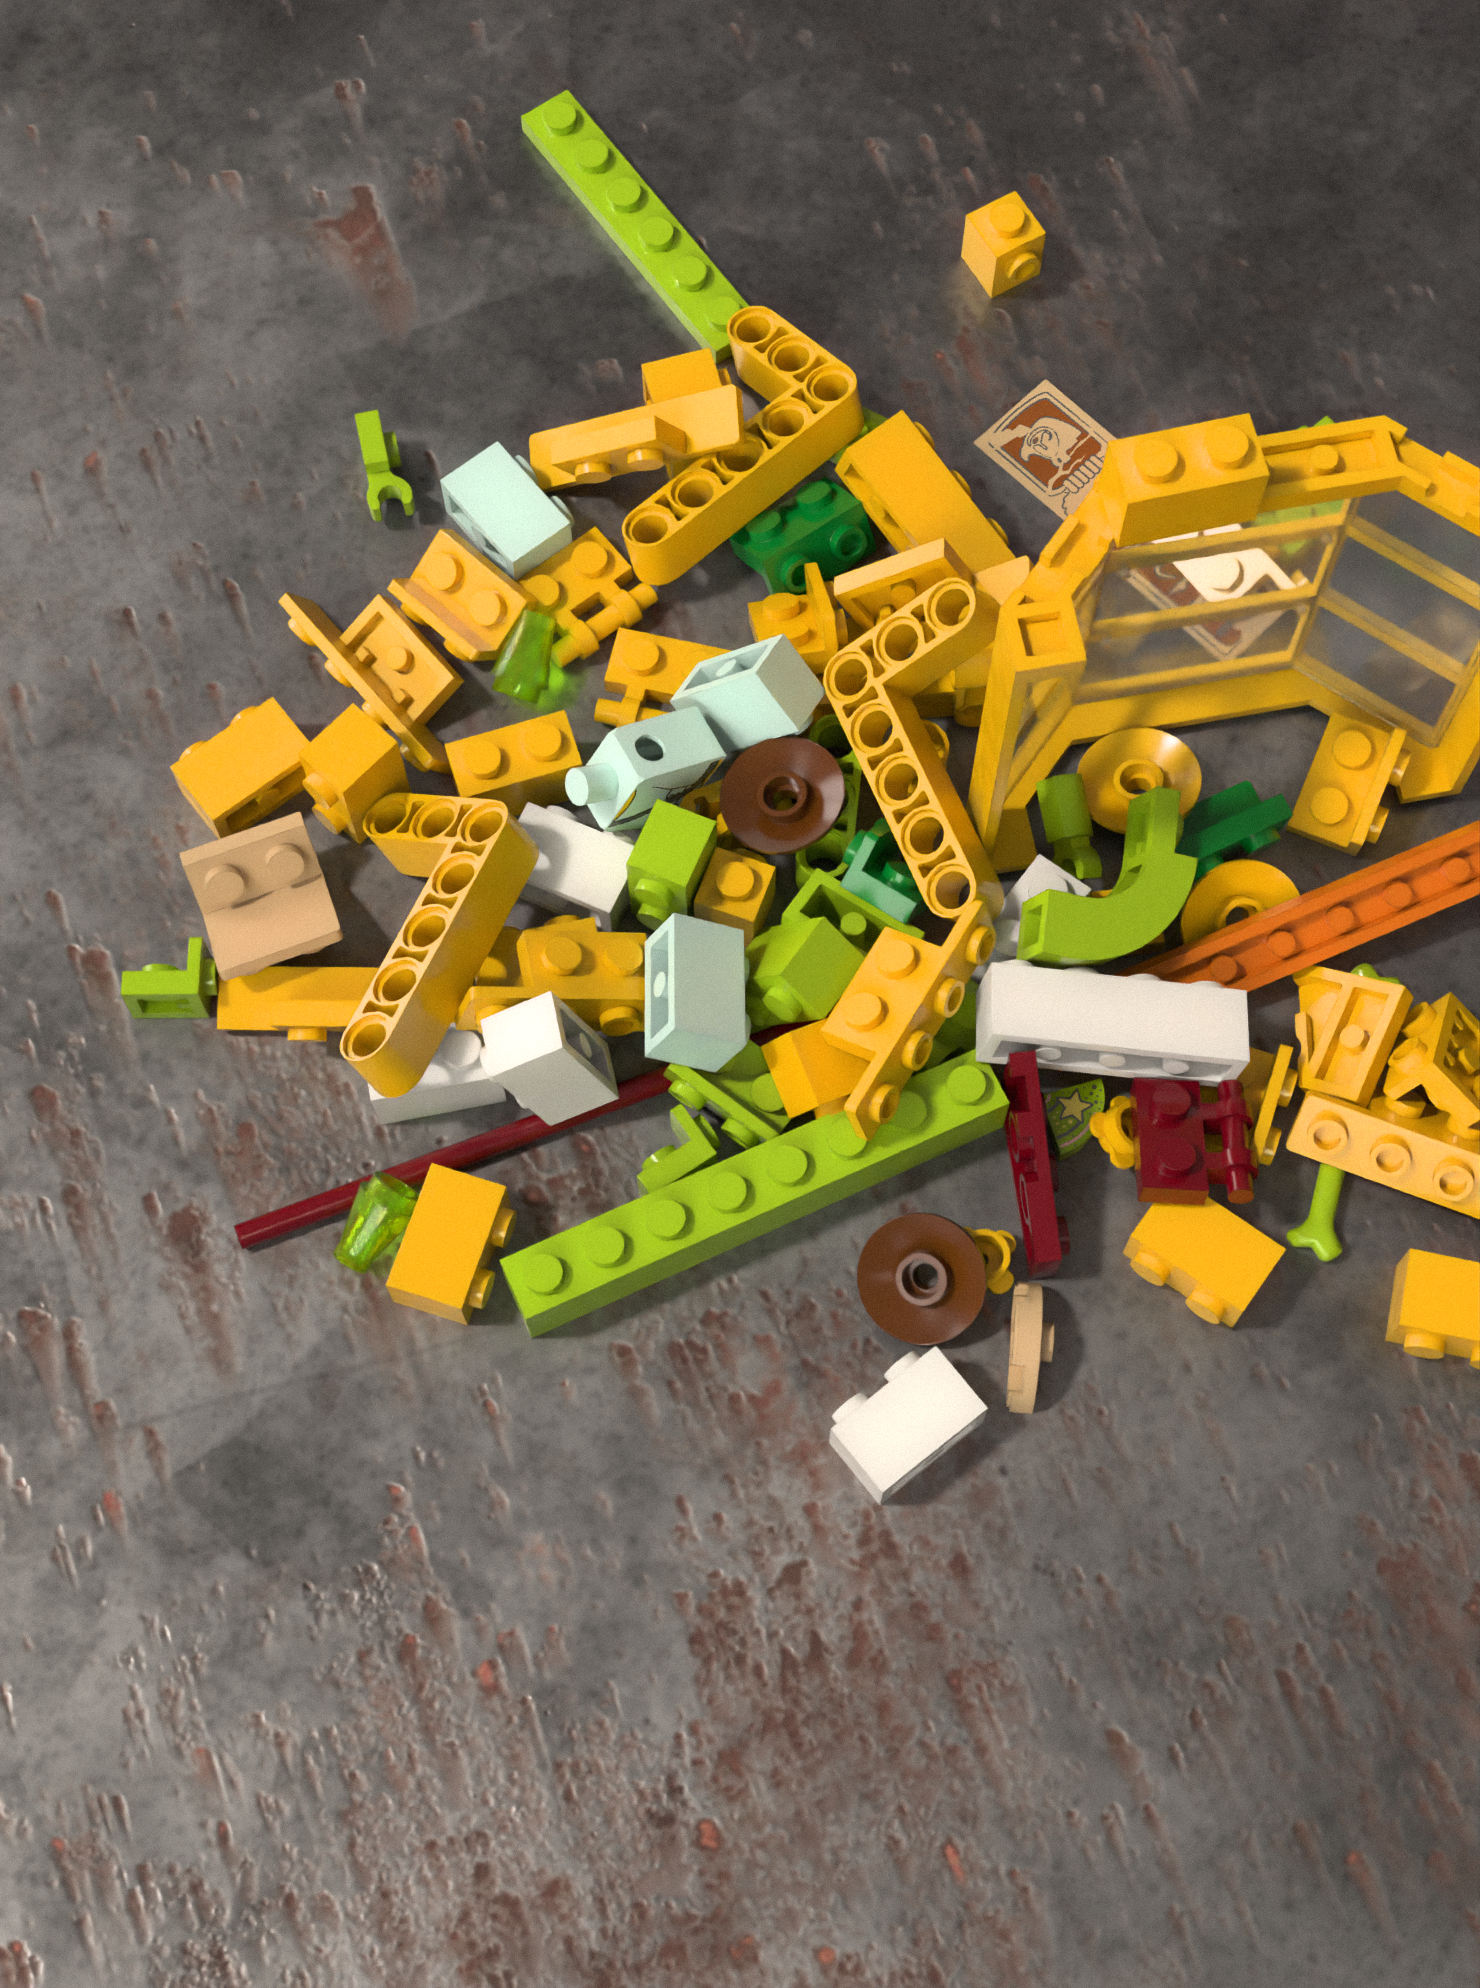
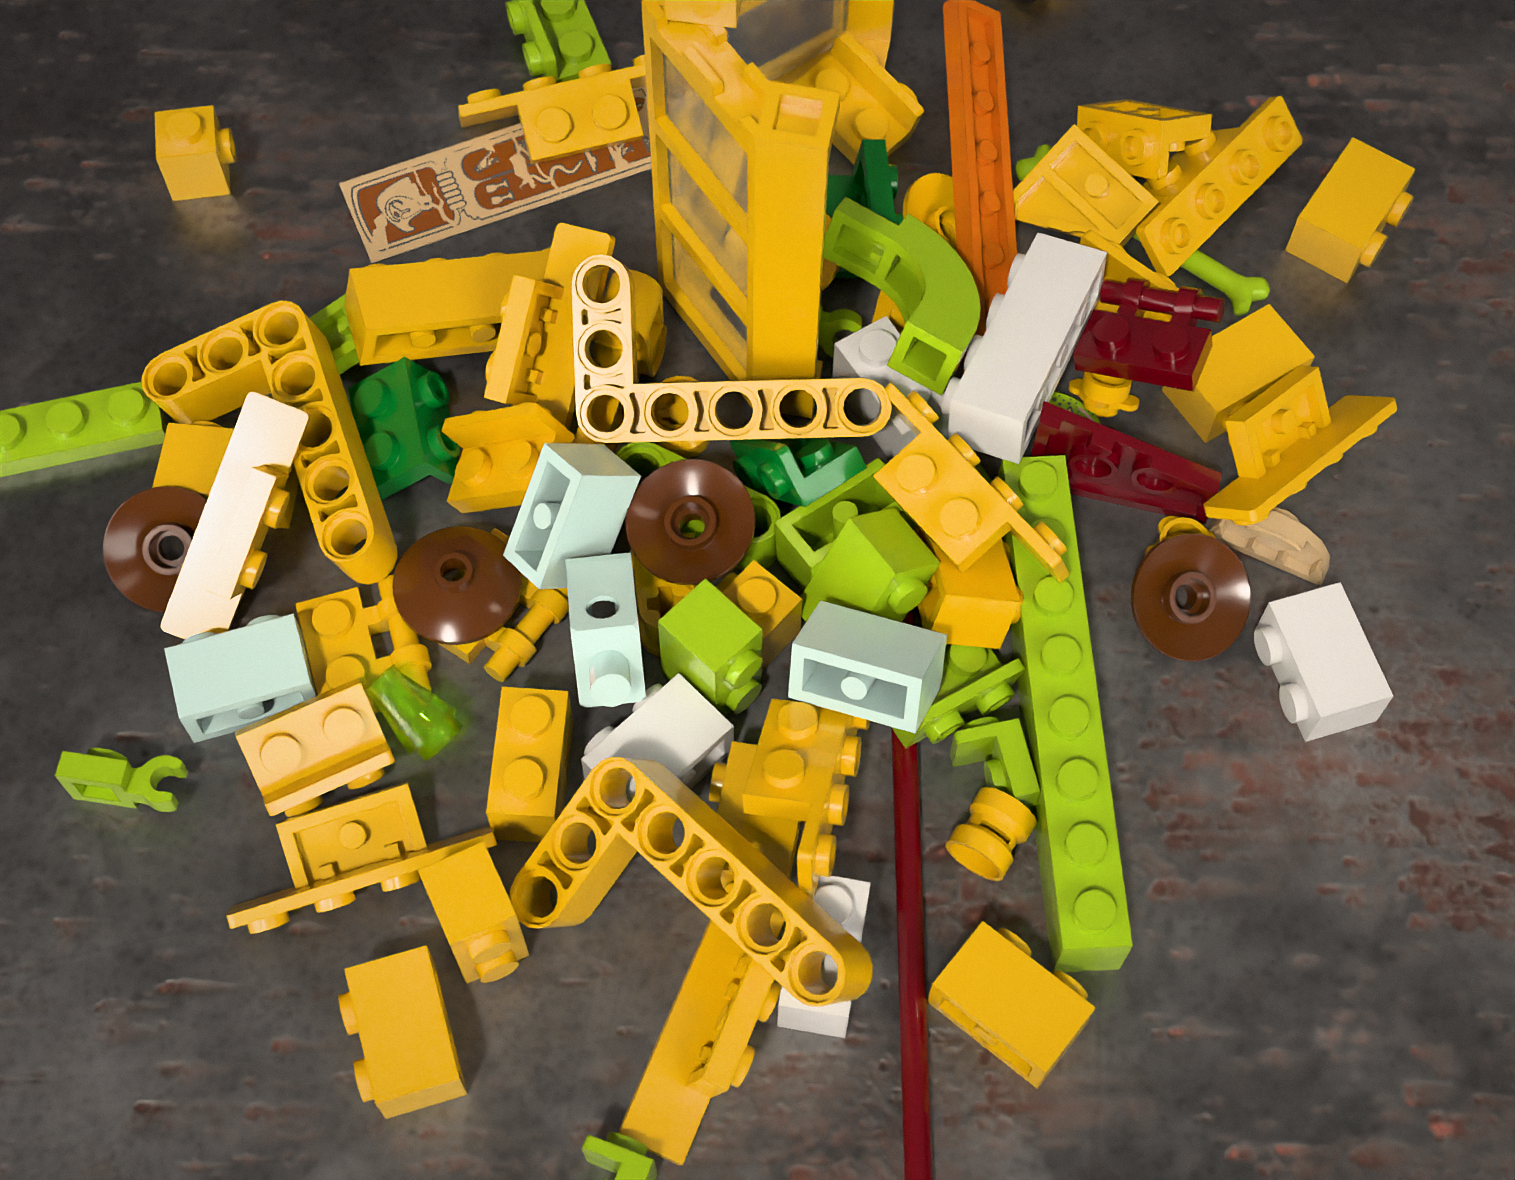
camera: 70 degrees left, 5 degrees down
tan bracket [179,811,344,981] -> none
clear neon green cone [333,1171,419,1274] -> none
white brick [480,991,619,1126] -> none
none -> reddish brown dish [103,486,208,613]
none -> reddish brown dish [392,526,522,645]
none -> yellow wheel [945,787,1037,881]
none -> yellow bracket [1203,366,1398,525]

